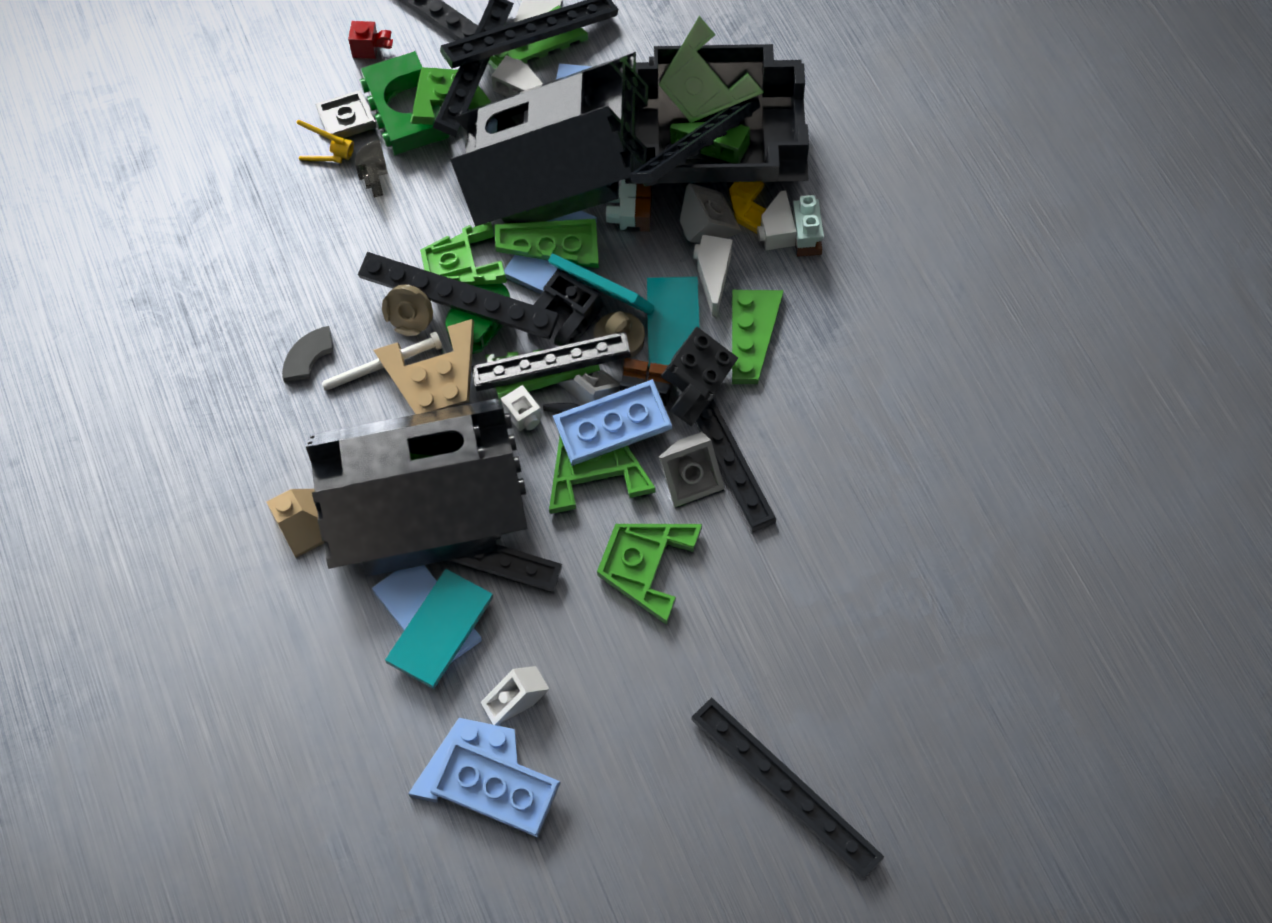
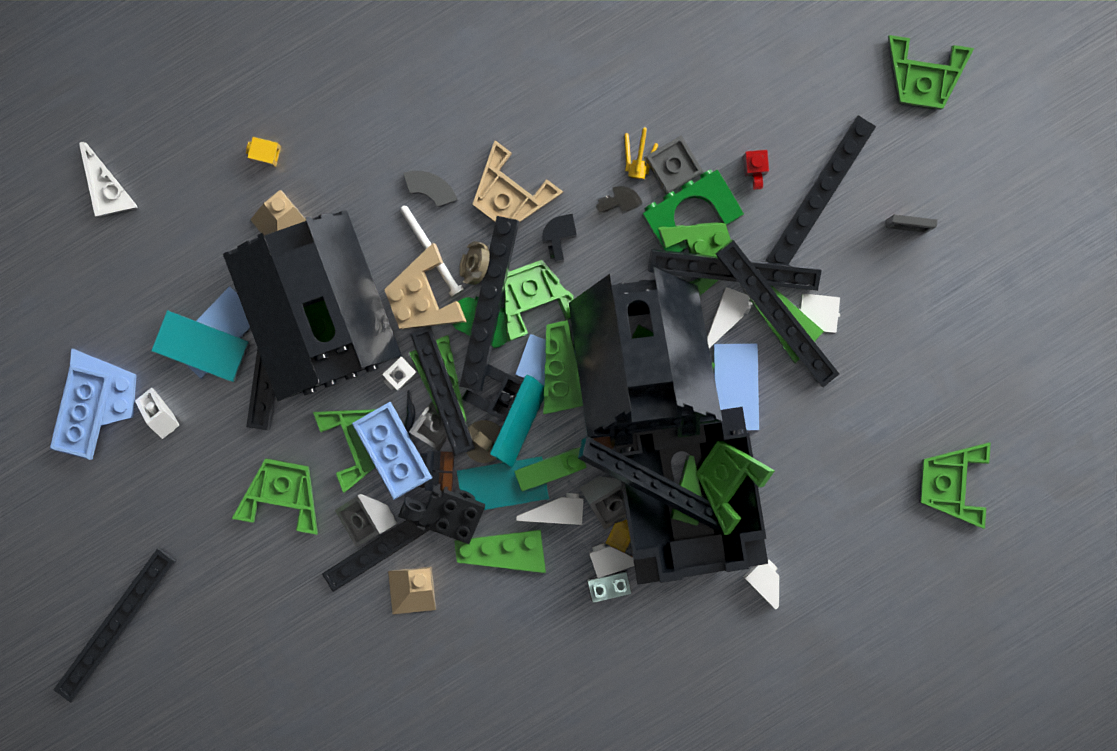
camera: 80 degrees right, 25 degrees up
none -> white wing [79,142,137,217]
none -> yellow brick [246,137,281,167]
none -> tan slope [388,566,436,614]
none -> tan wing [473,140,563,223]
none -> bright green slope [514,447,587,491]
none -> black brick [542,213,577,263]
none -> white slope [743,560,779,609]

